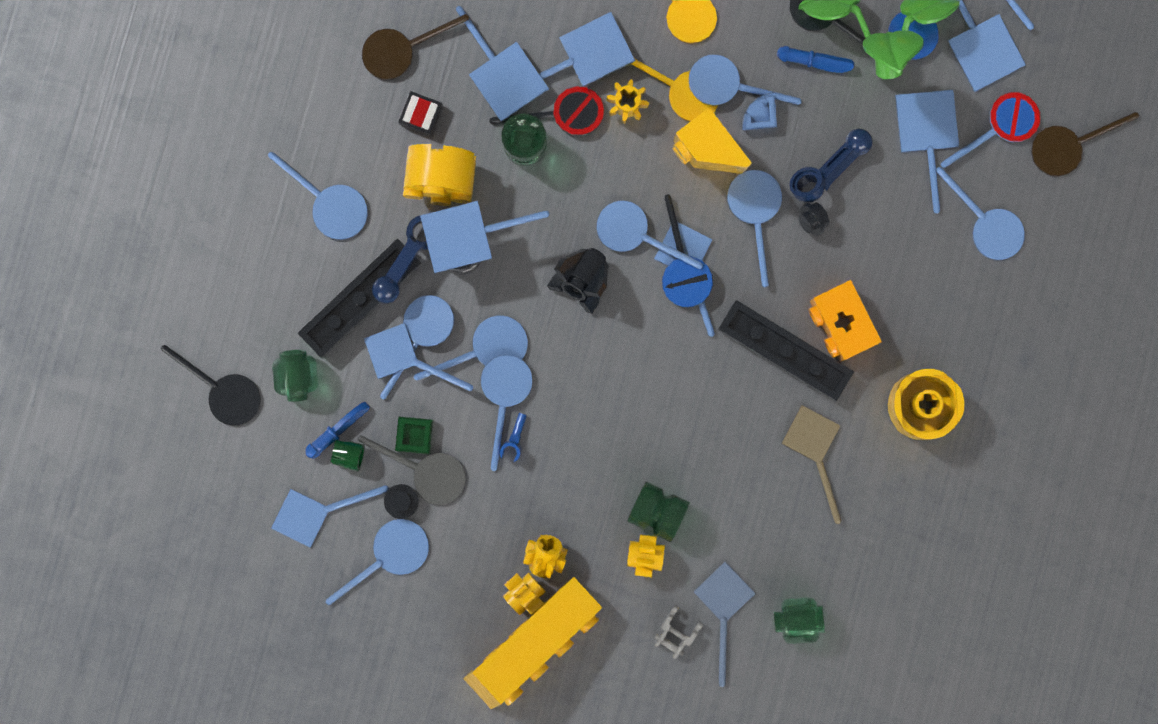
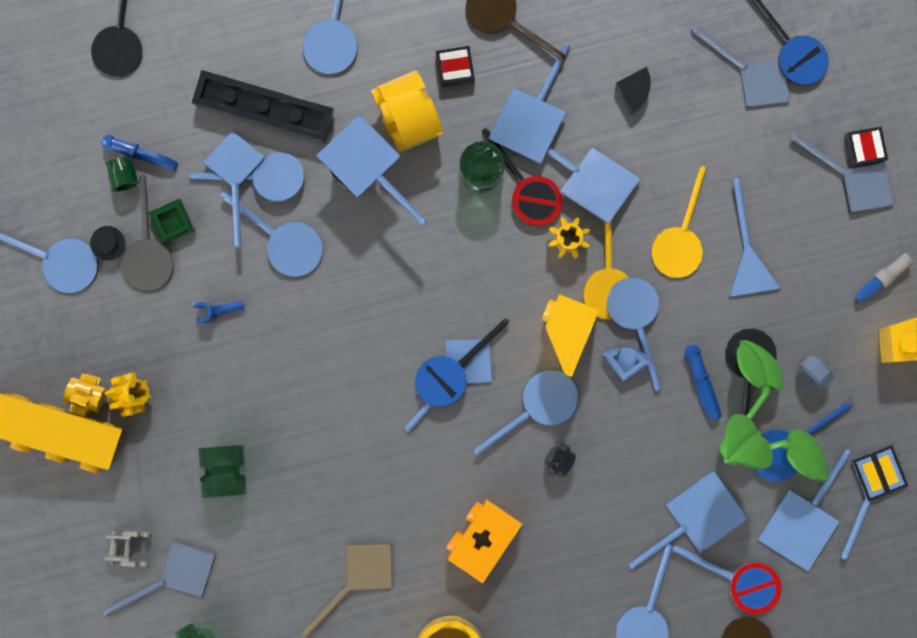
camera: 60 degrees right, 0 degrees up
medium blue piece [271,485,389,548] -> none
clear green head [272,349,319,402] -> none
dark blue piece [372,215,429,304] -> none
medium blue piece [481,355,532,471] -> none
black brick [547,248,609,314] -> none
medium blue piece [597,201,703,269] -> none
yellow gear [627,534,665,578] -> none
black plate [718,300,854,402] -> none
dark blue piece [789,128,873,202] -> none

